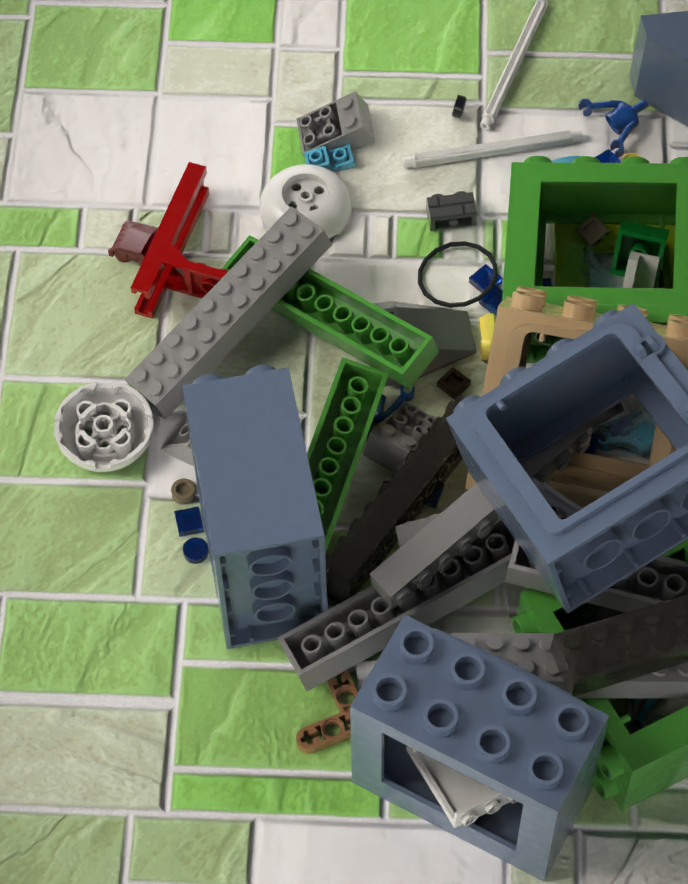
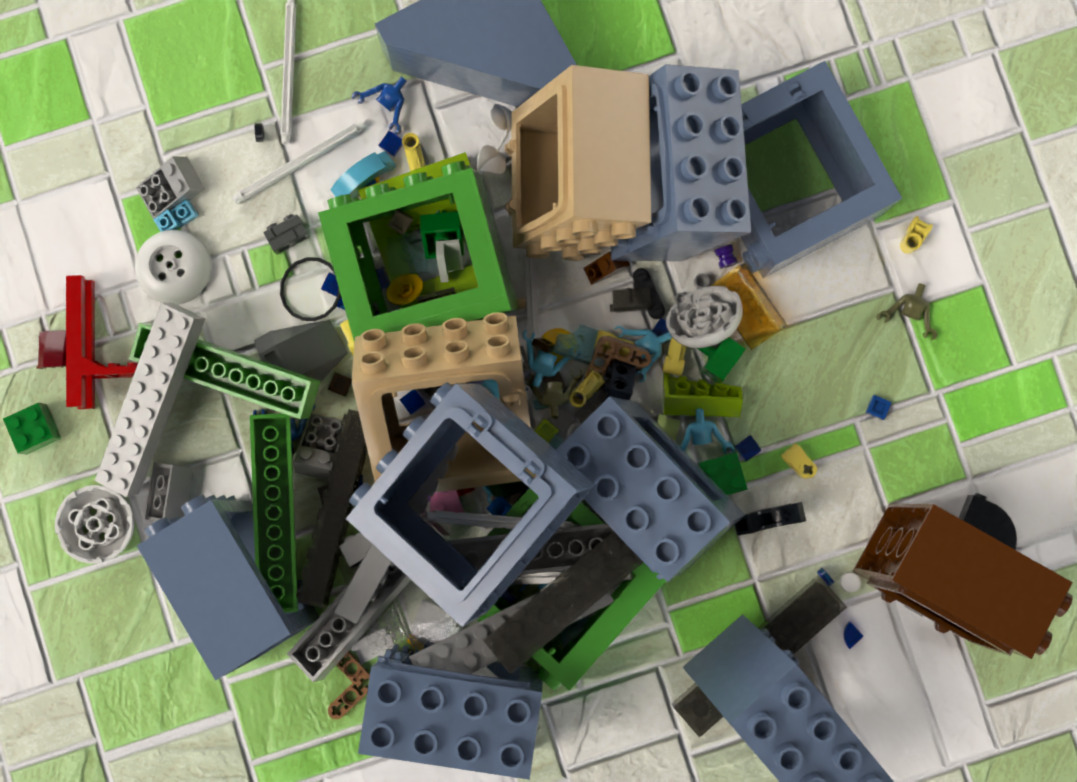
camera: 15 degrees left, 25 degrees up
none -> green brick [3,403,62,455]

